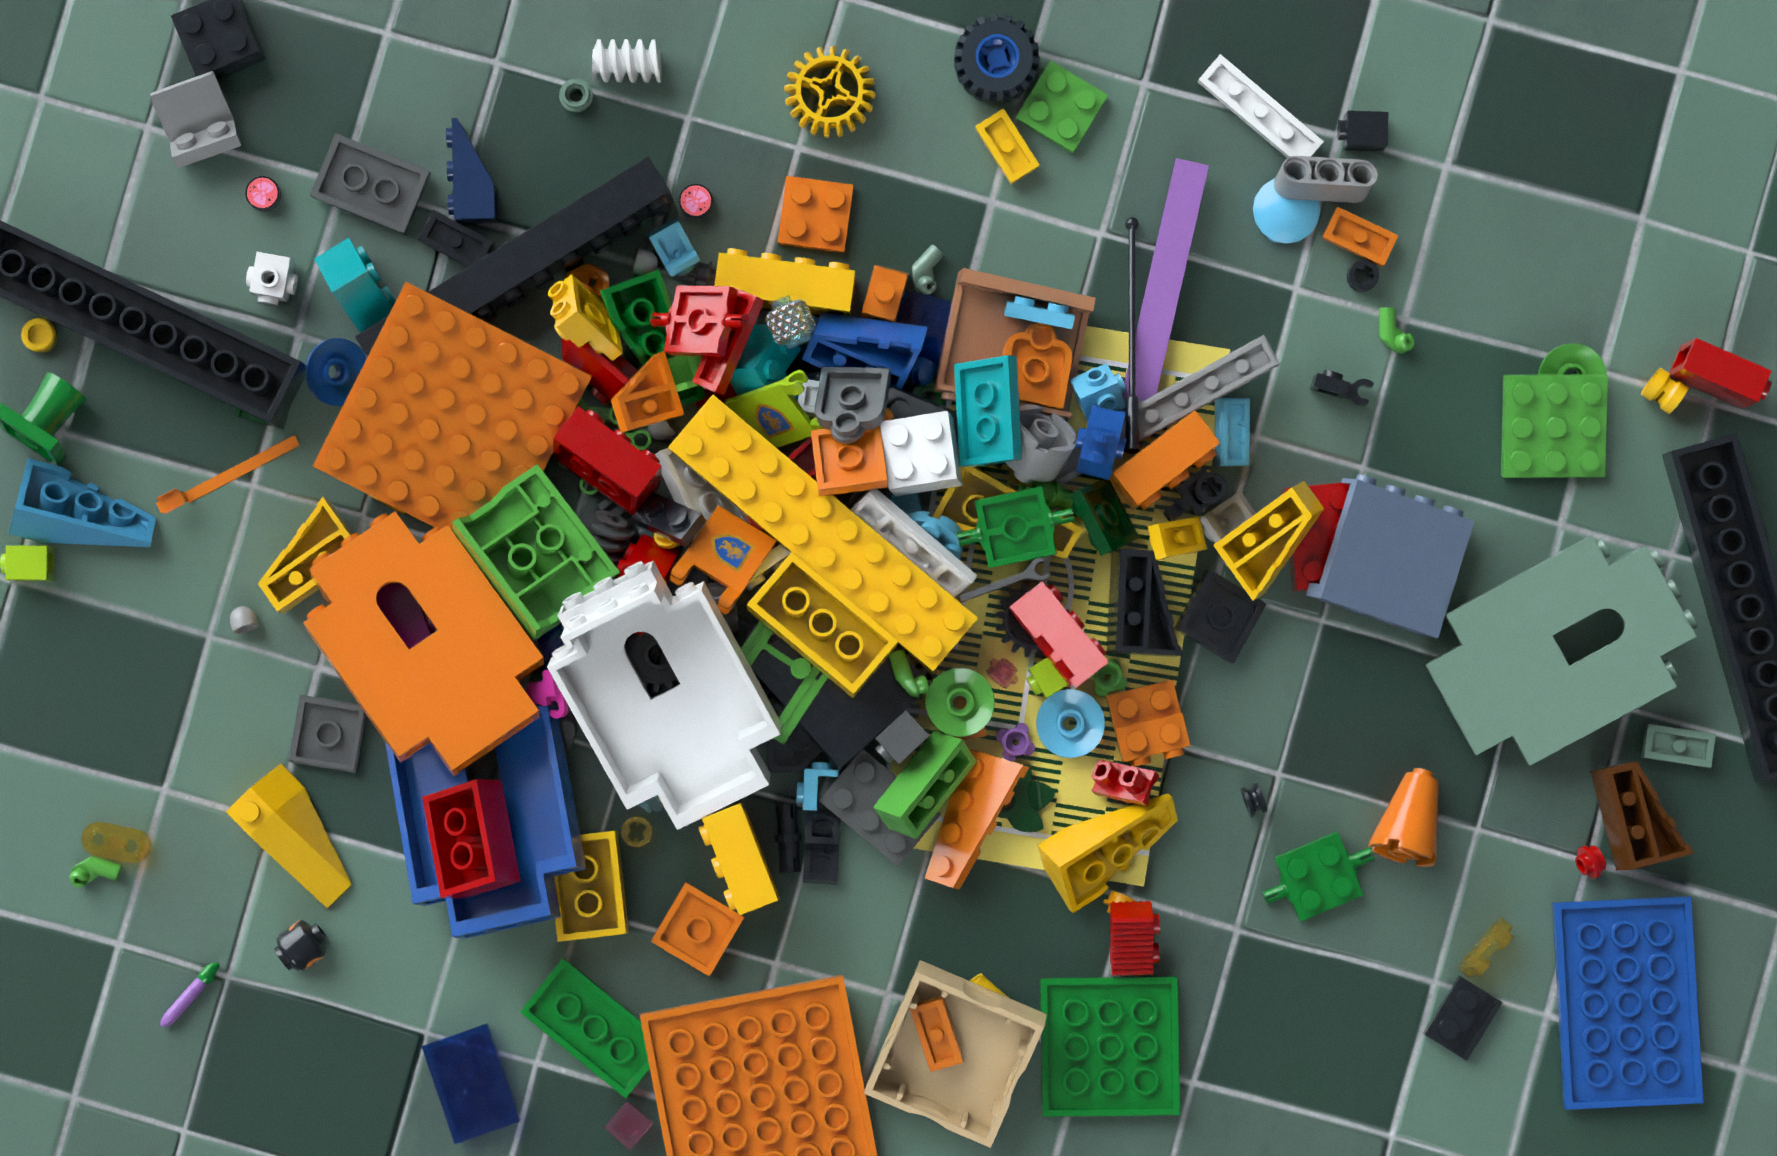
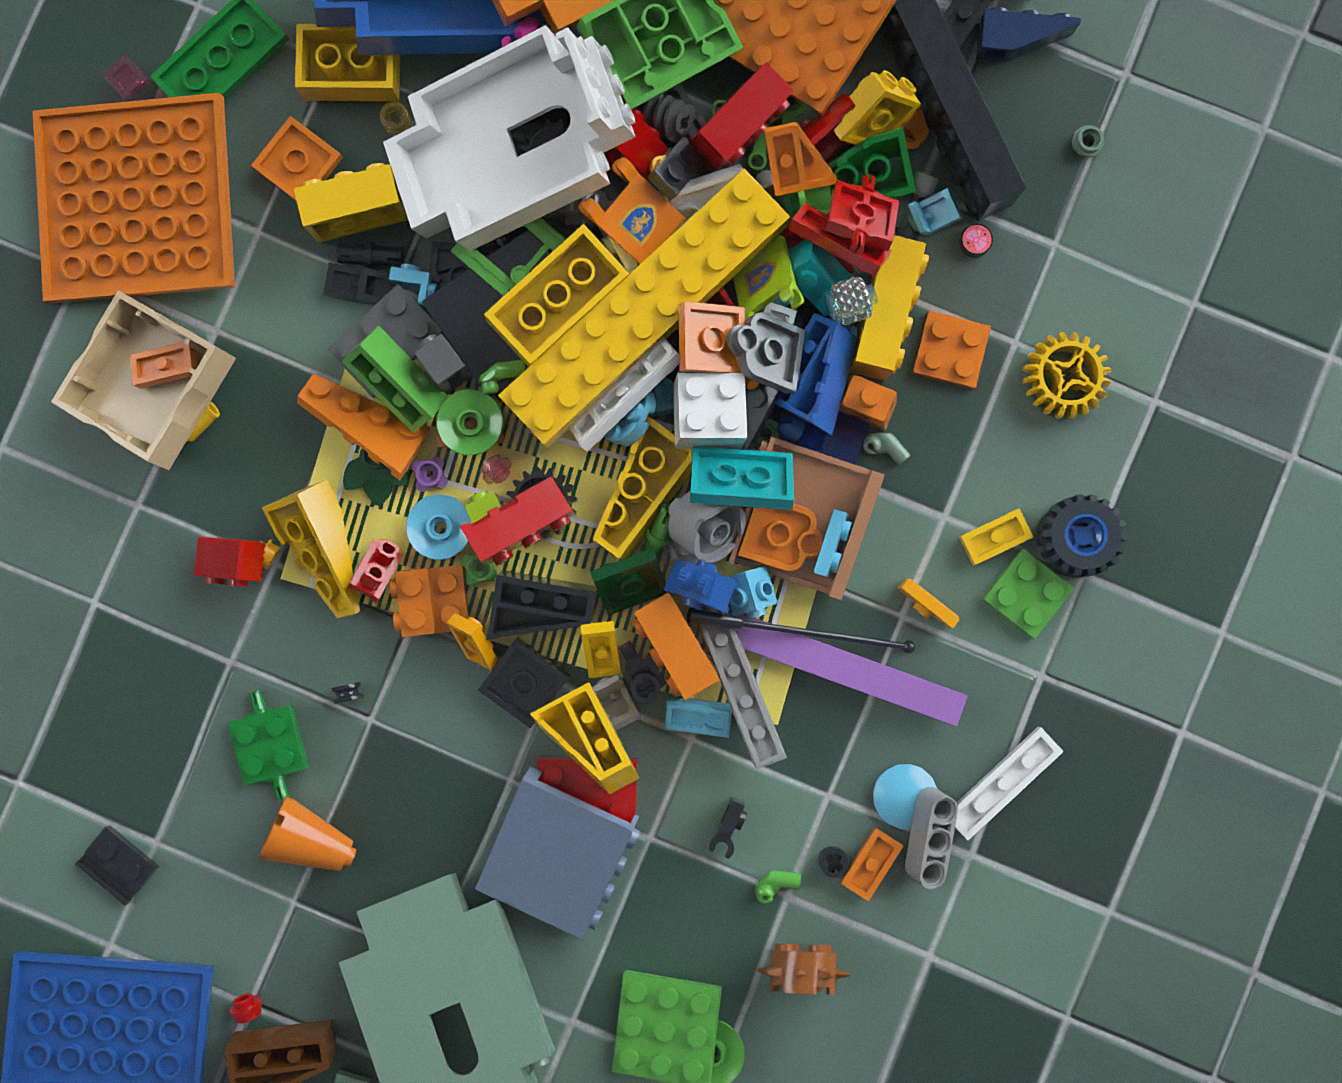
camera: 100 degrees right, 0 degrees up
white piece [592,39,662,83] -> none
green plate [956,486,1075,568] -> none
dark grey flag [957,558,1051,603] -> none
green piece [1040,976,1180,1117] -> none
black brick [1337,110,1389,151] -> none
clear yellow plate [1458,917,1514,978] -> none
none -> light orange plate [446,613,499,671]
none -> dark orange brick [757,943,849,995]
none -> light orange plate [896,578,960,628]

